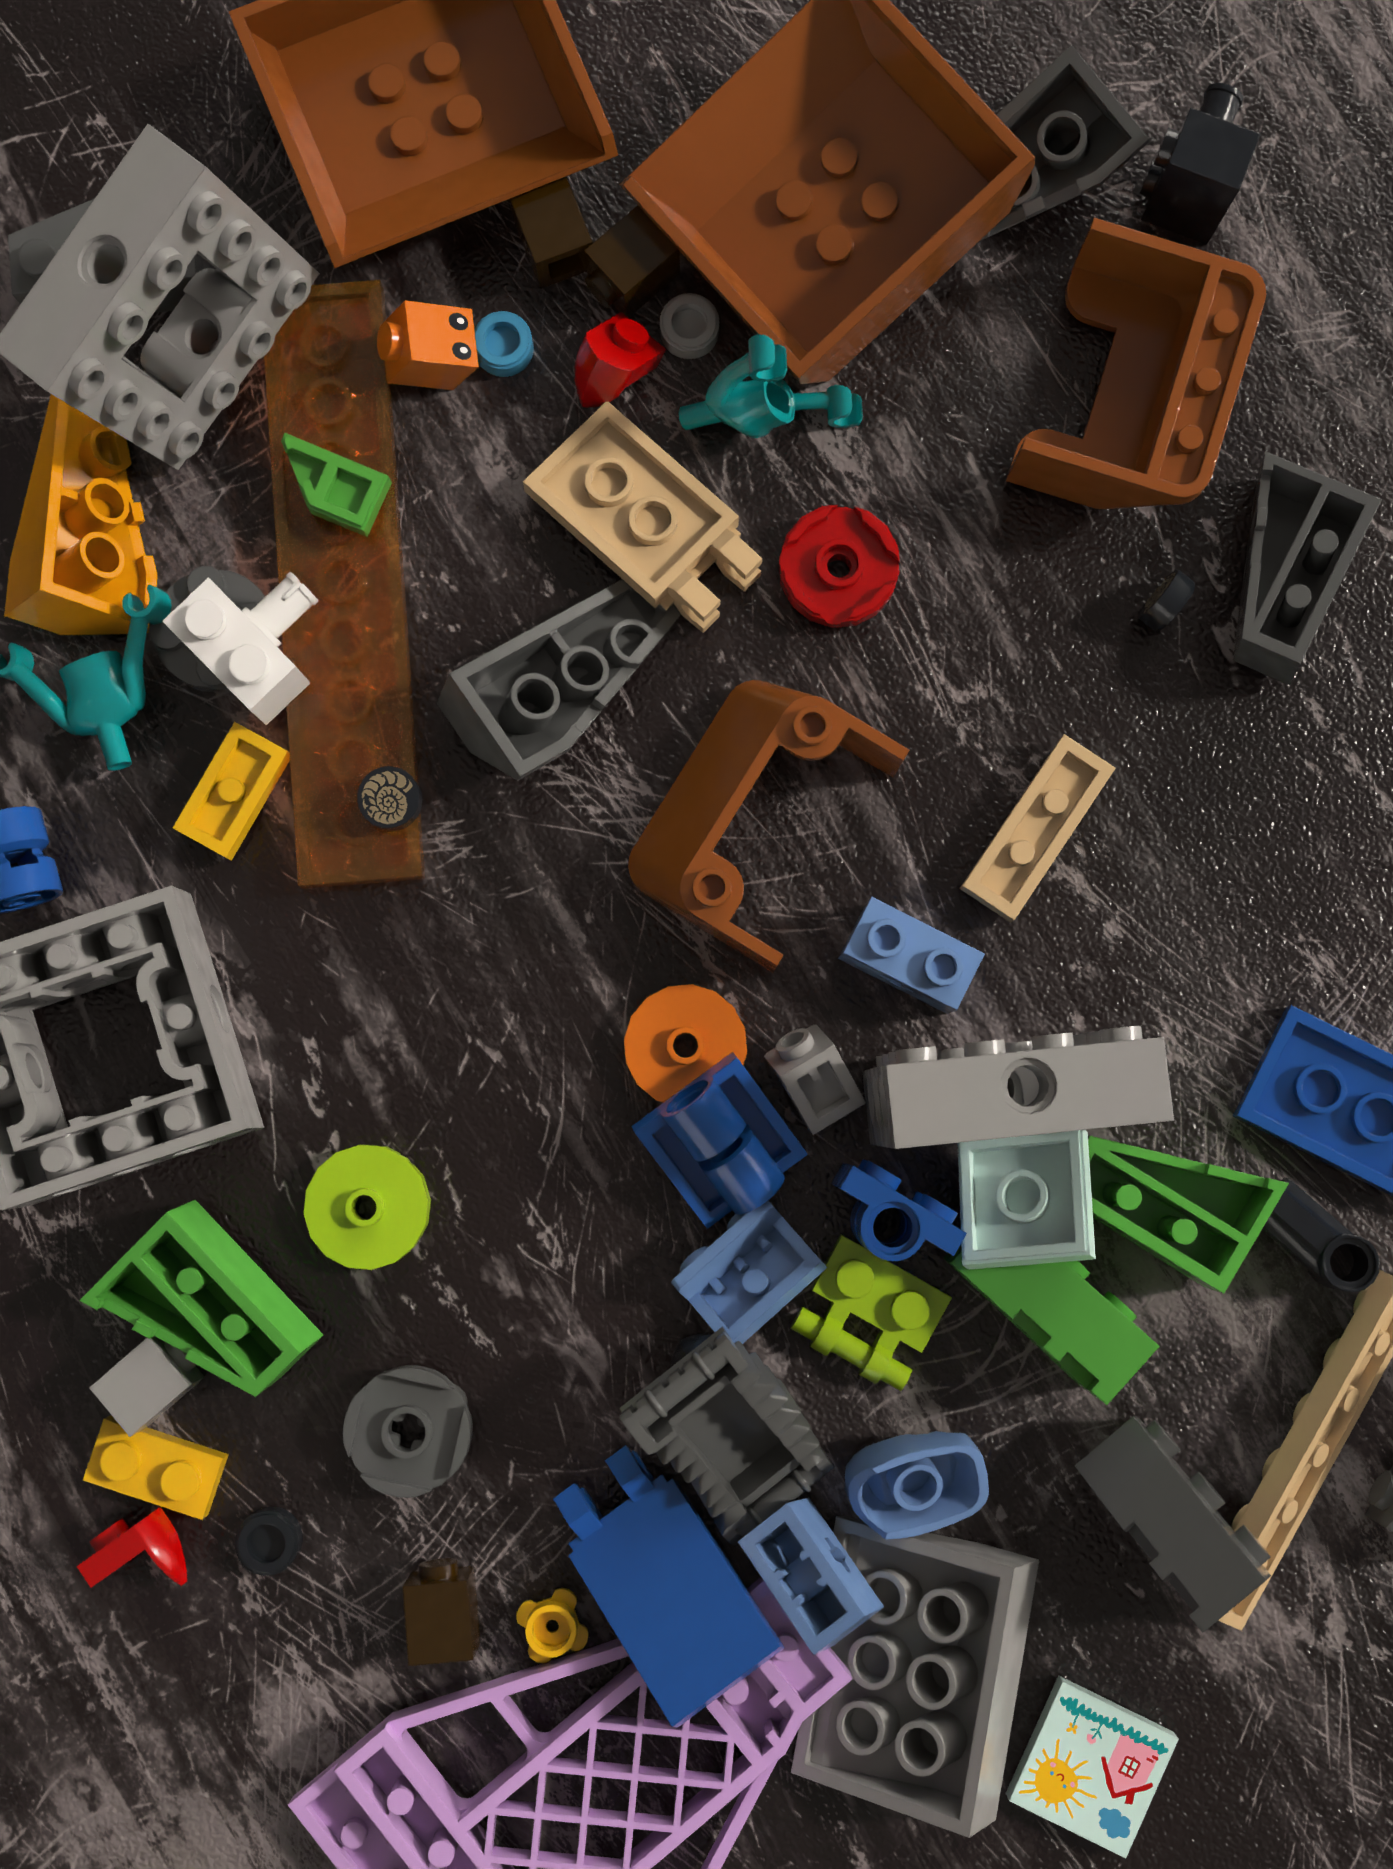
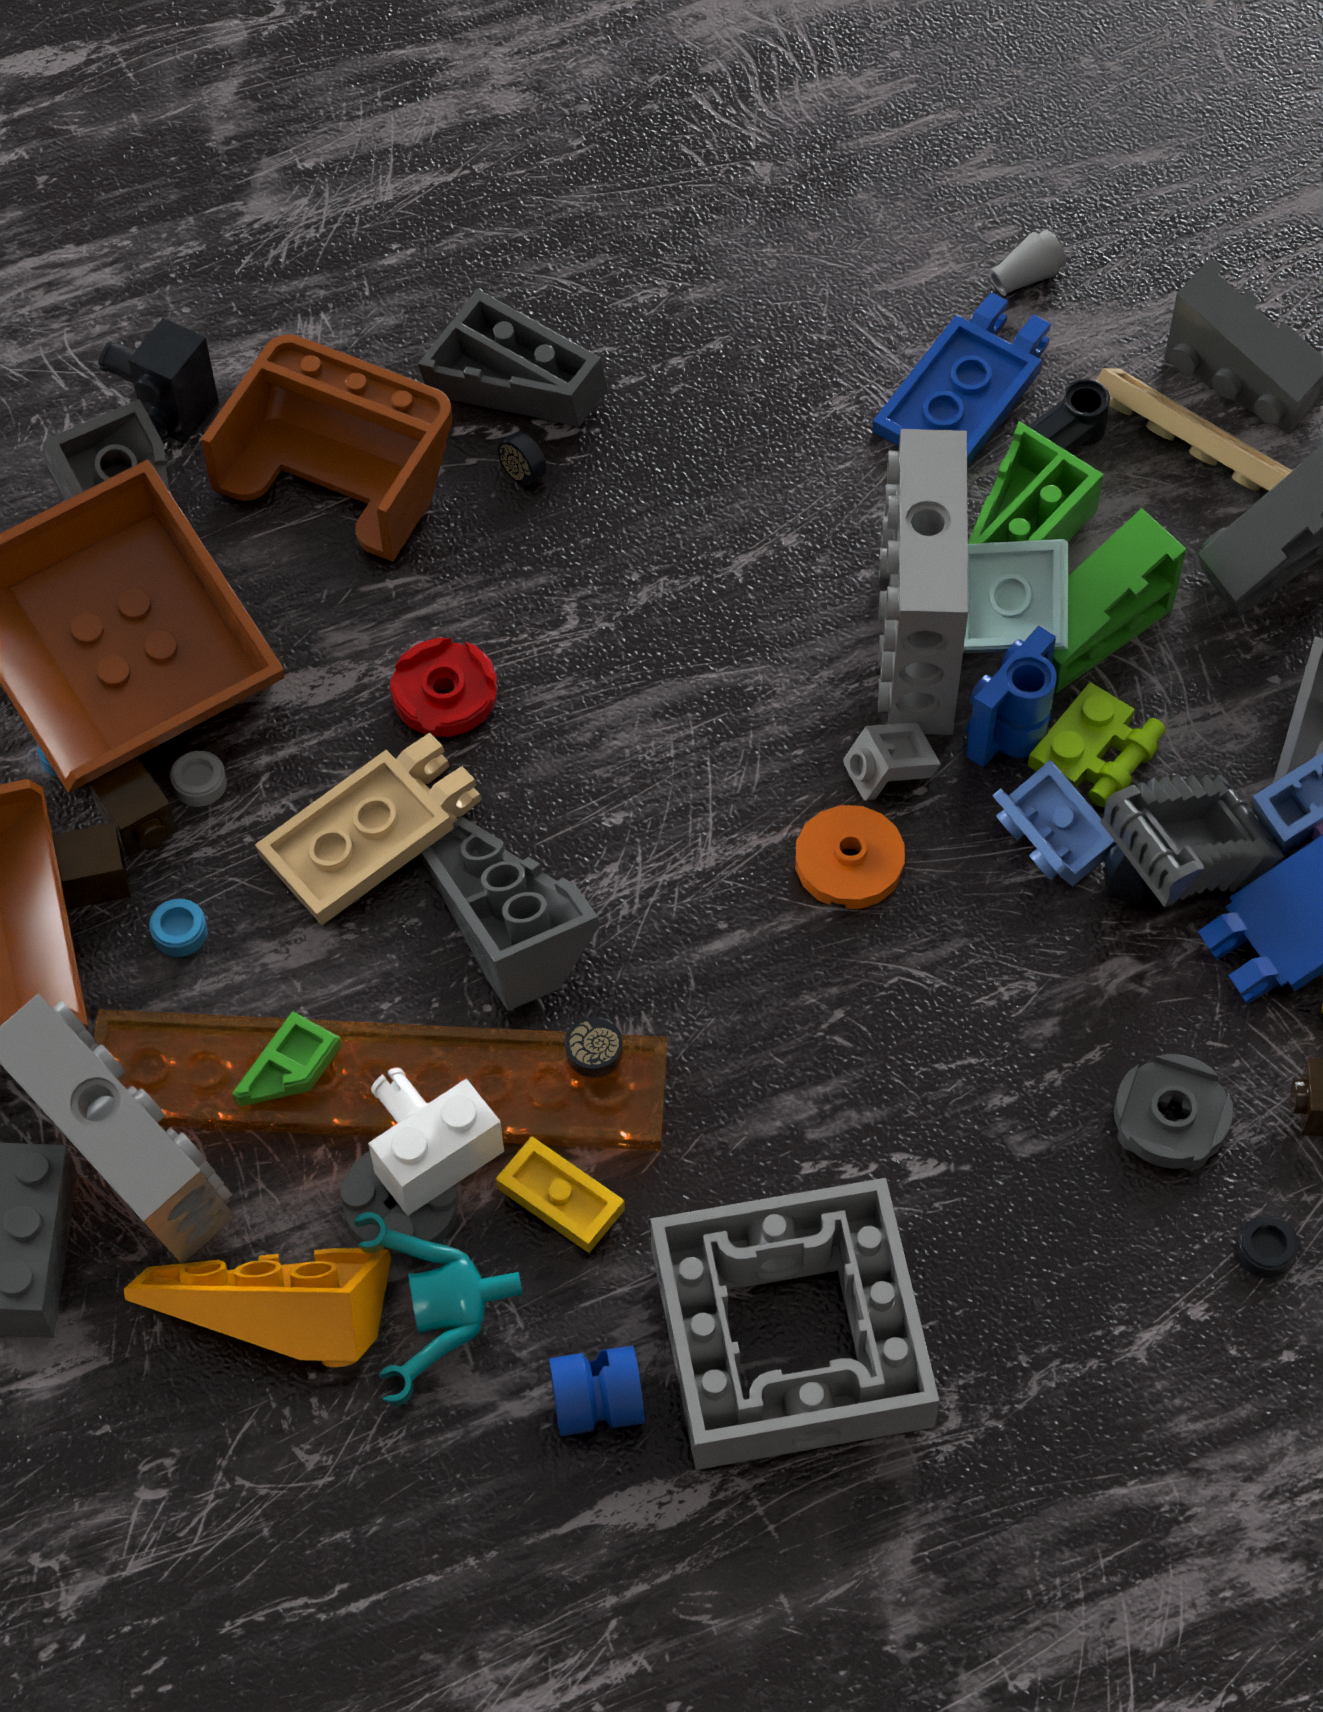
camera: 80 degrees left, 25 degrees down
red plate [76,1506,187,1588] -> none
bright green wedge [79,1200,323,1397] -> none
yellow plate [83,1415,229,1520] -> none
light grey brick [89,1336,205,1437] -> none
lime plate [304,1144,431,1270] -> none
orange brick [377,300,479,390] -> none
red plate [574,312,666,408] -> none
dark orange windscreen [628,680,910,973] -> none
blue plate [632,1052,808,1229] -> none
teal piece [679,334,863,438] -> none
medium blue brick [838,897,985,1014] -> none
medium blue piece [845,1431,989,1540] -> none
tan plate [959,734,1116,923] -> none

